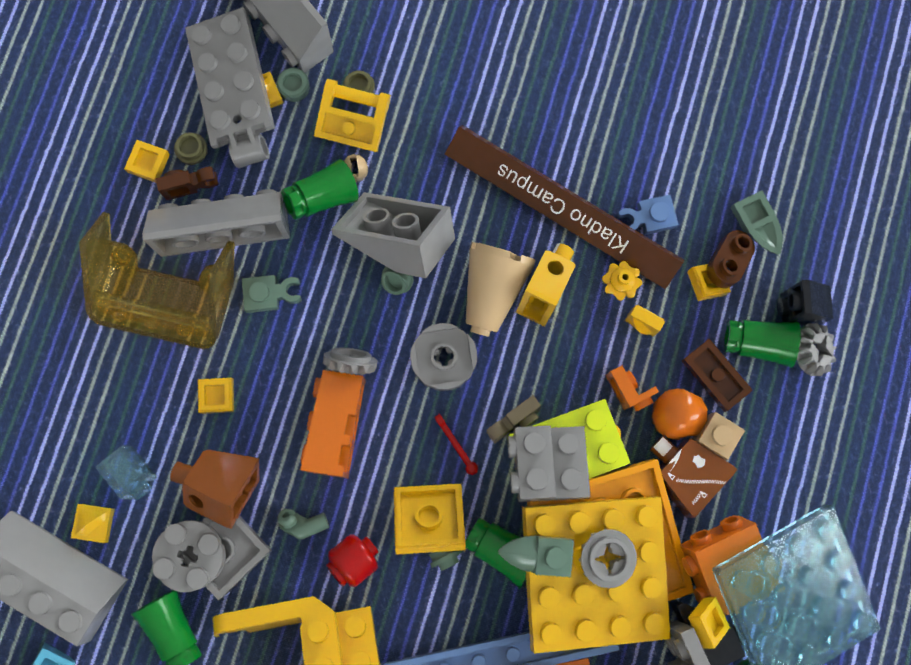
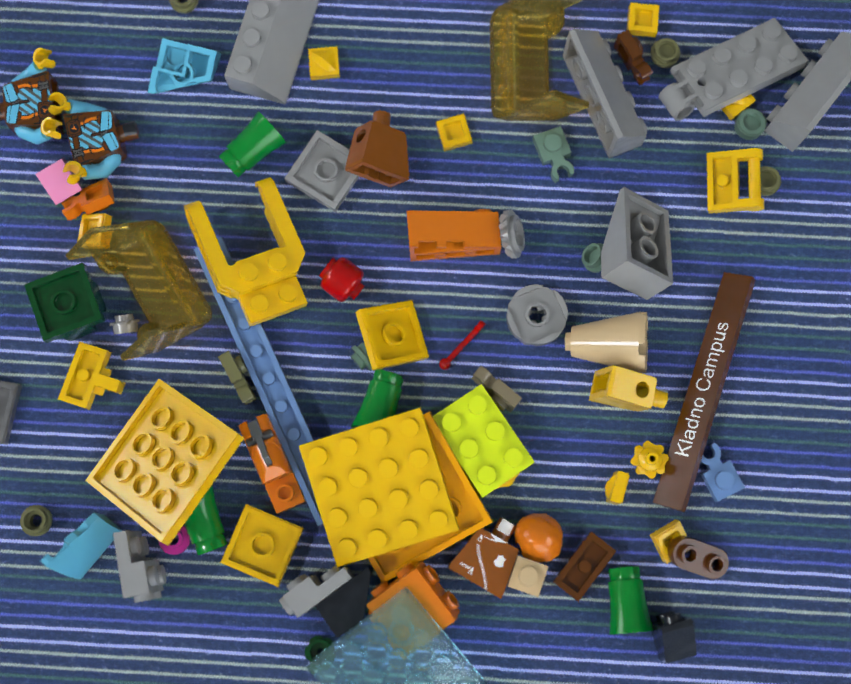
camera: 85 degrees right, 0 degrees up
clear light blue brick [95,445,157,500] -> none
light grey plate [152,520,226,592] -> none
sand green arm [277,509,330,540] -> none
green plant [281,159,359,219] -> none
tan hinge [344,154,368,182] -> none
sand green plate [498,536,574,577] -> none
light grey plate [508,425,591,502] -> none
light grey gear [579,528,637,588] -> none
orange bracket [605,365,659,412] -> none
yellow plate [688,597,730,649] -> none
sand green plate [730,191,783,255] -> none
light grey gear [797,323,837,376] -> none

